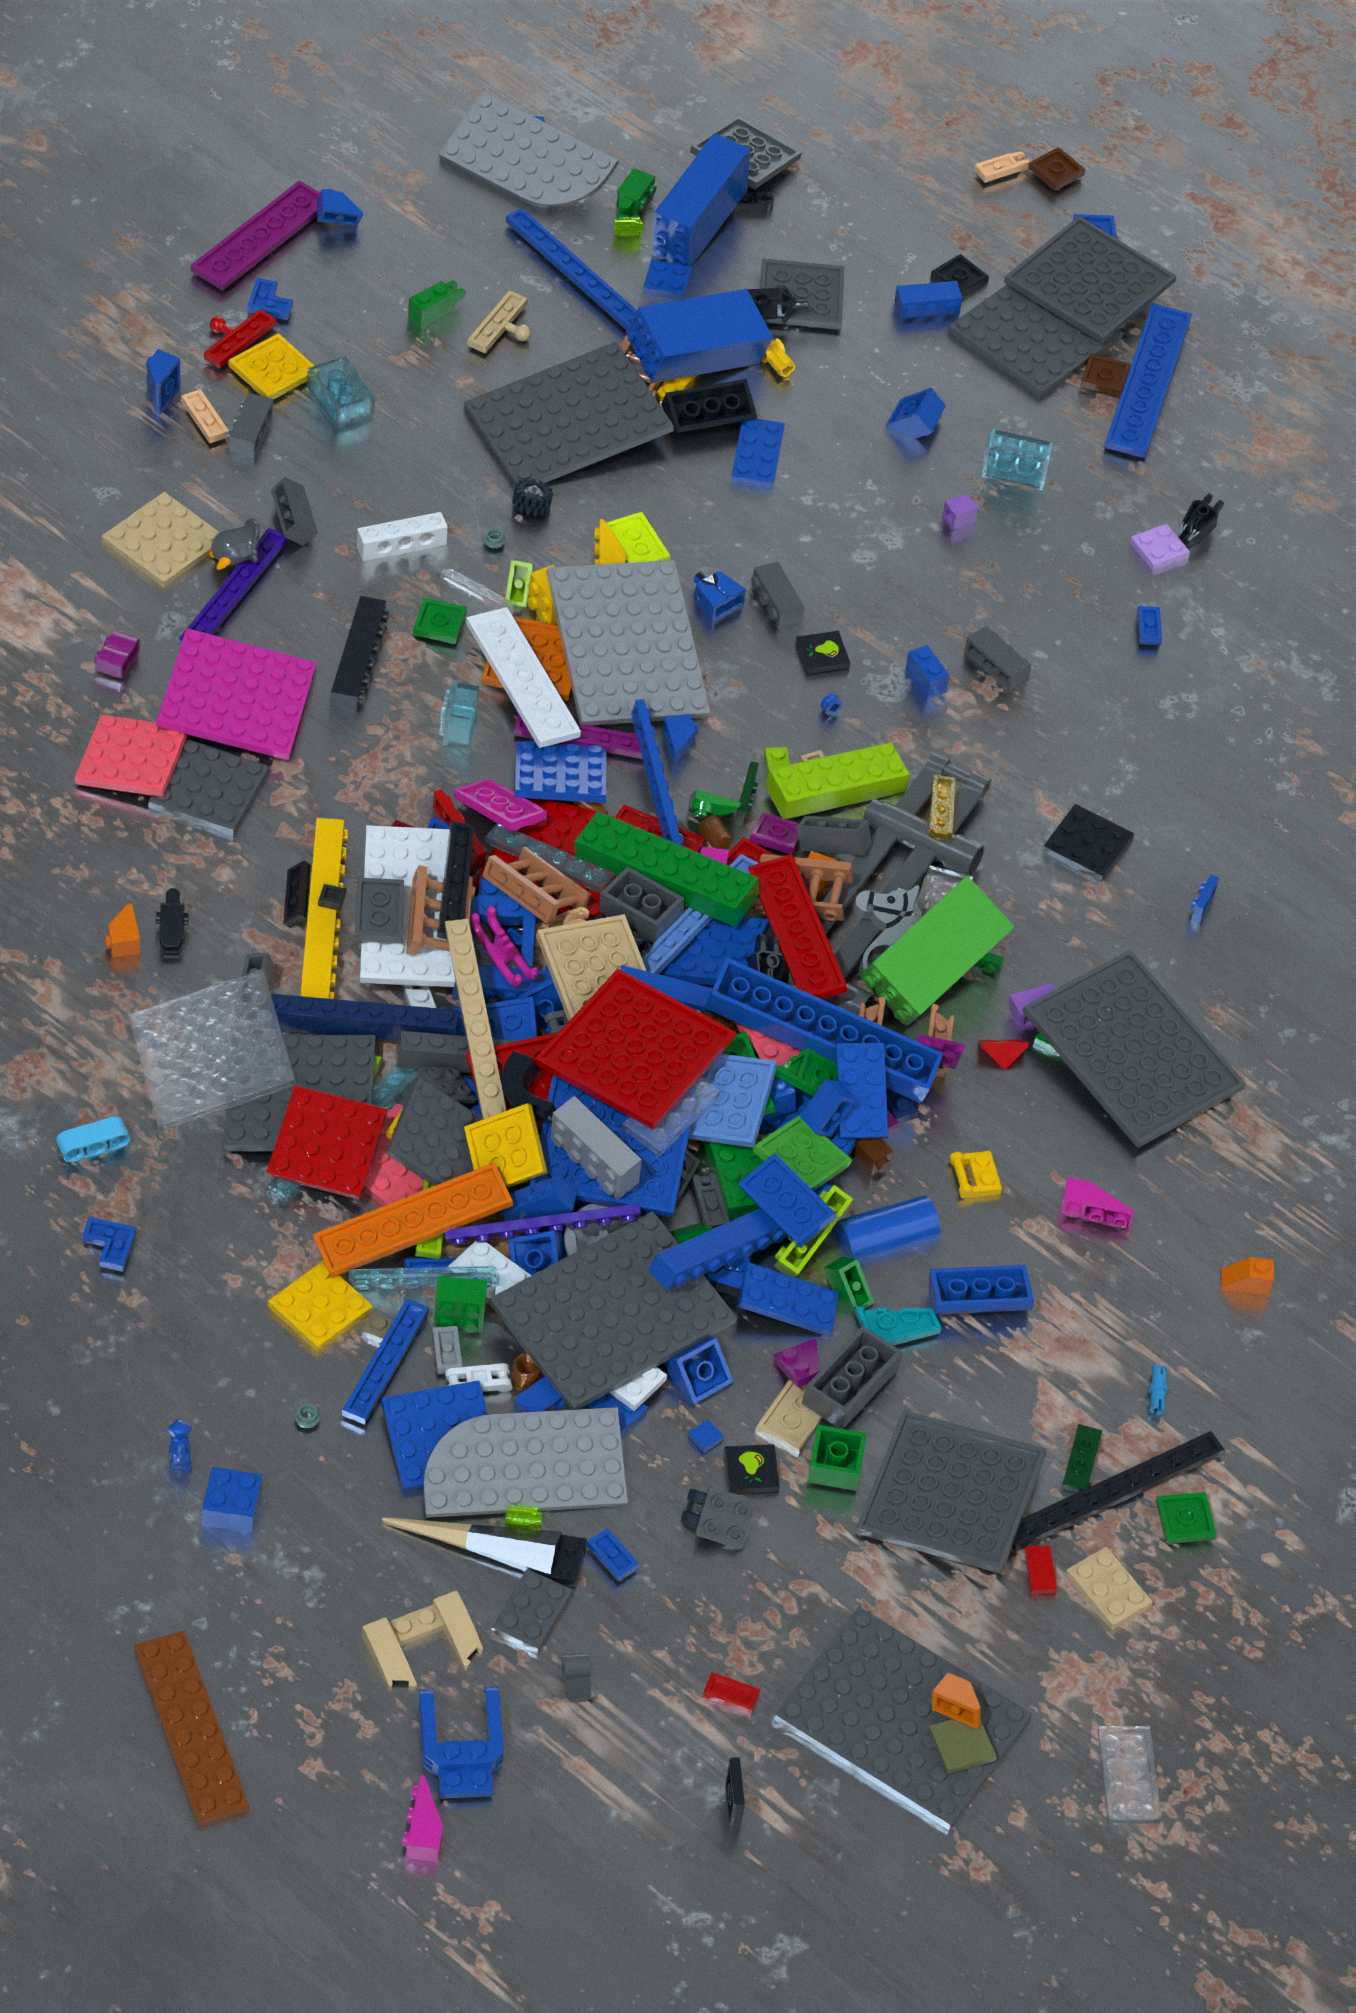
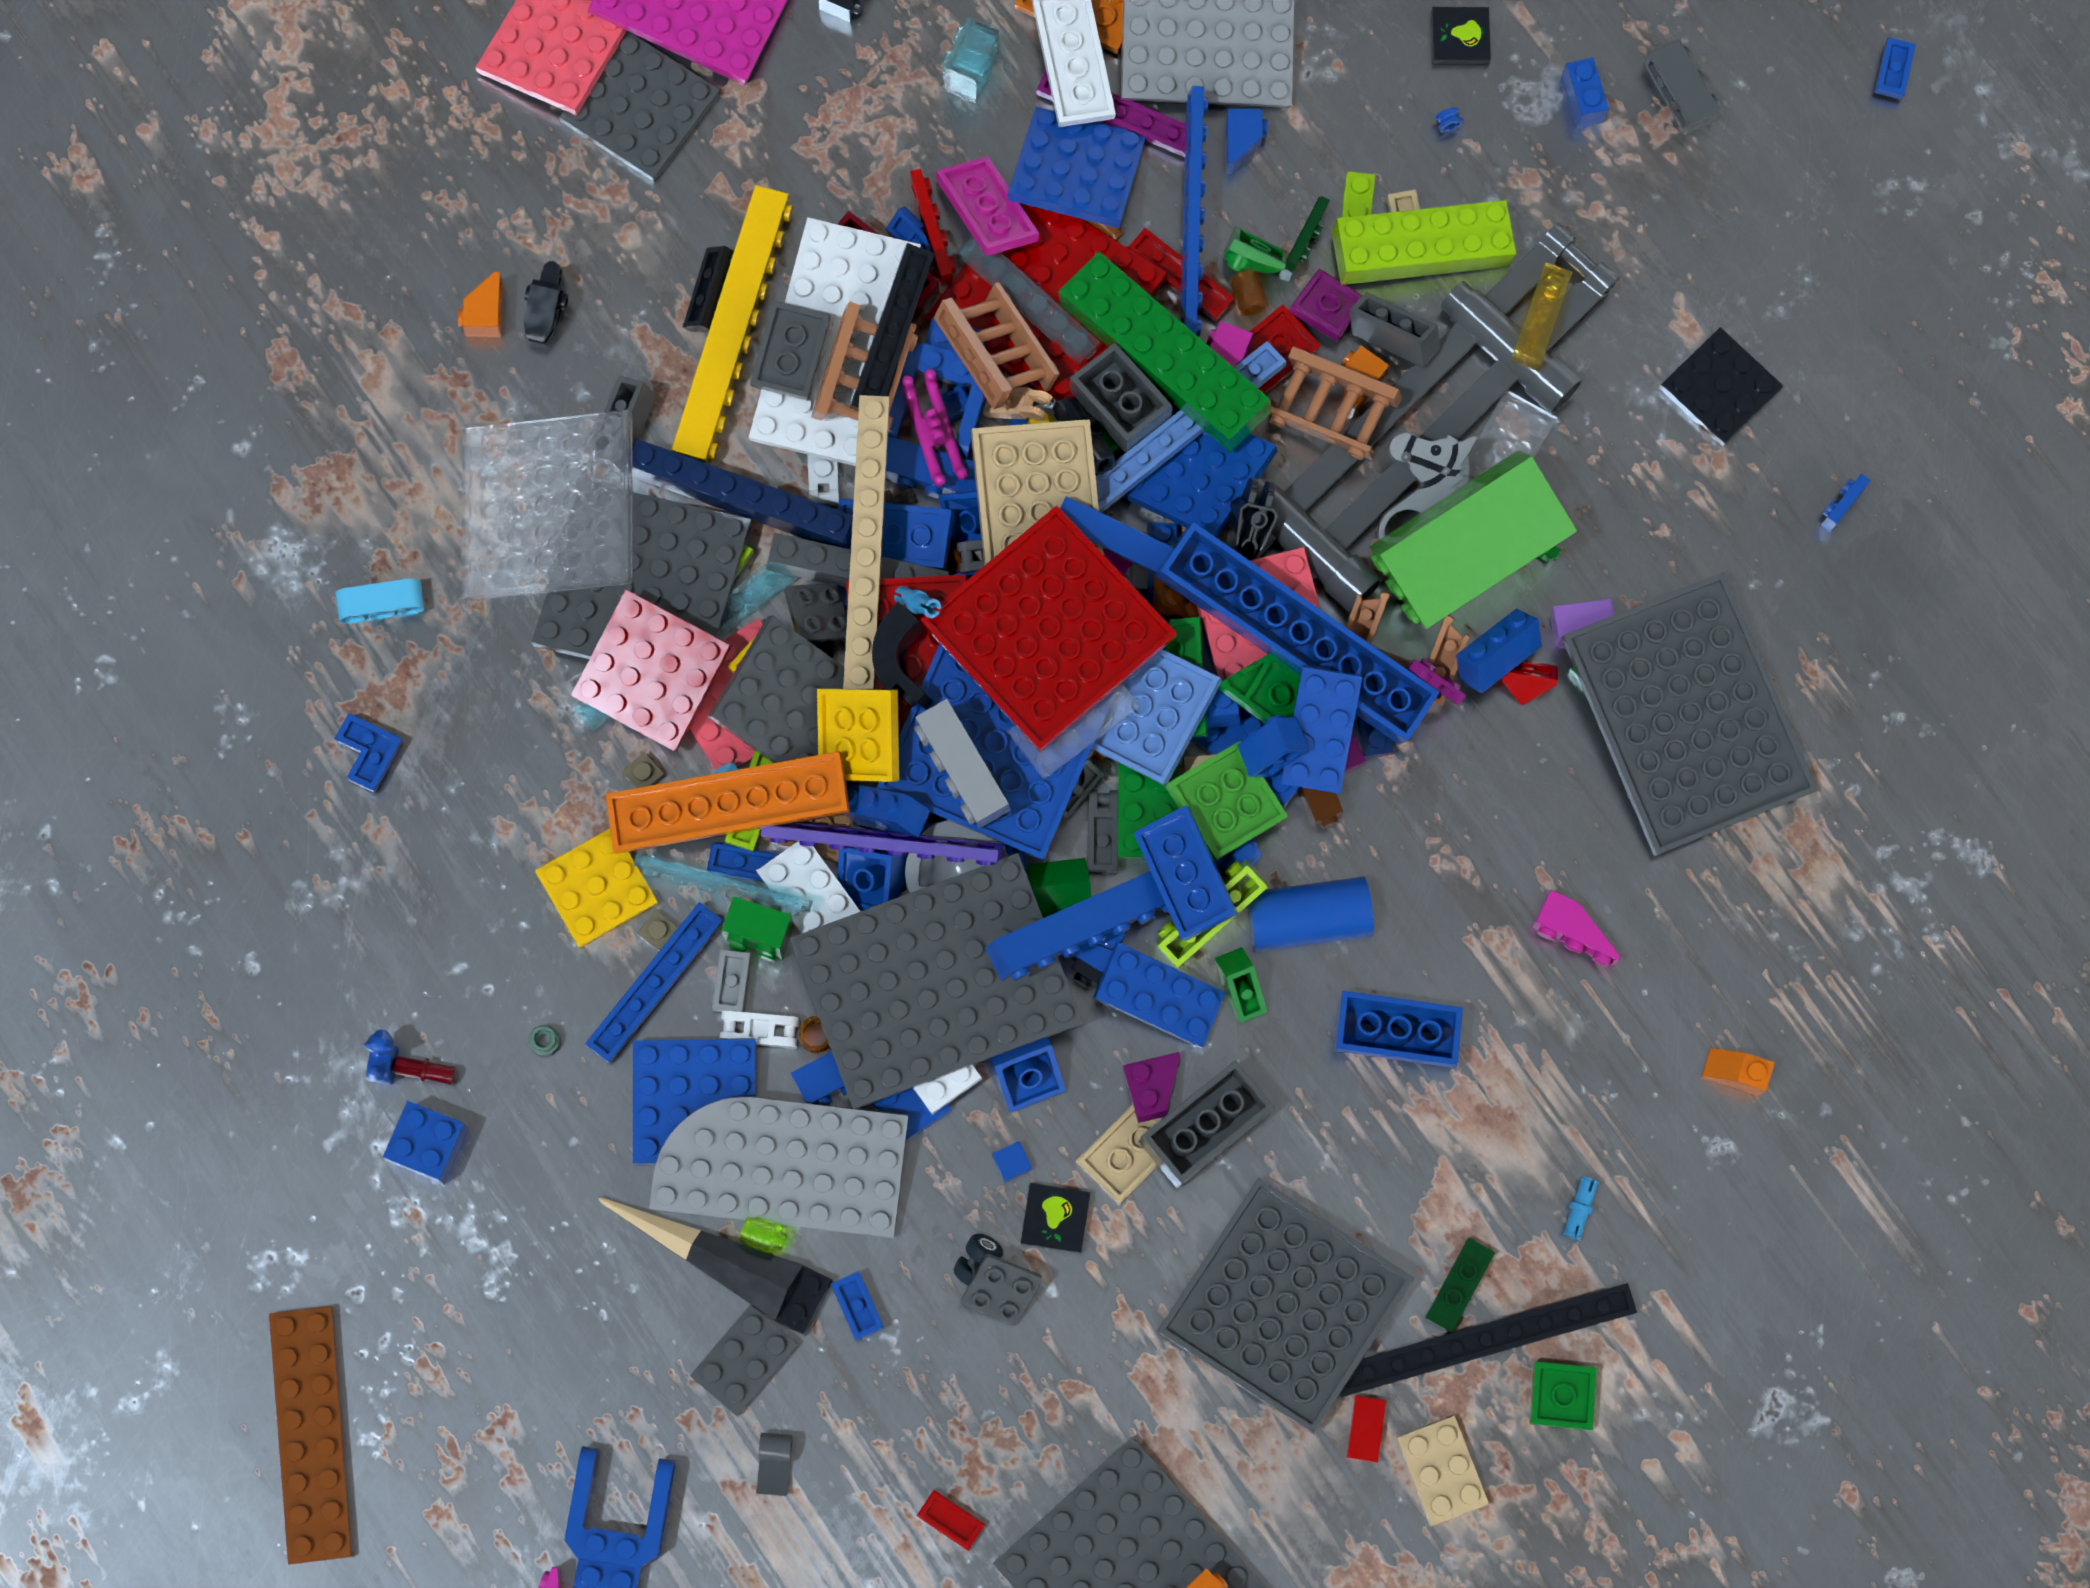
camera: 15 degrees right, 25 degrees up
pearl dark grey tile [318,884,347,911] -> none
tan wedge [362,1590,483,1690] -> none
red plate [748,854,848,999] -> none
green brick [807,1424,867,1491] -> none
teal wing [854,1307,942,1346] -> none
yellow plate [949,1150,1002,1199] -> none
none -> dark red axle [393,1056,456,1086]
none -> dark tan plate [622,752,665,788]
none -> dark azure pin [894,586,941,618]
none -> blue brick [1456,608,1542,693]

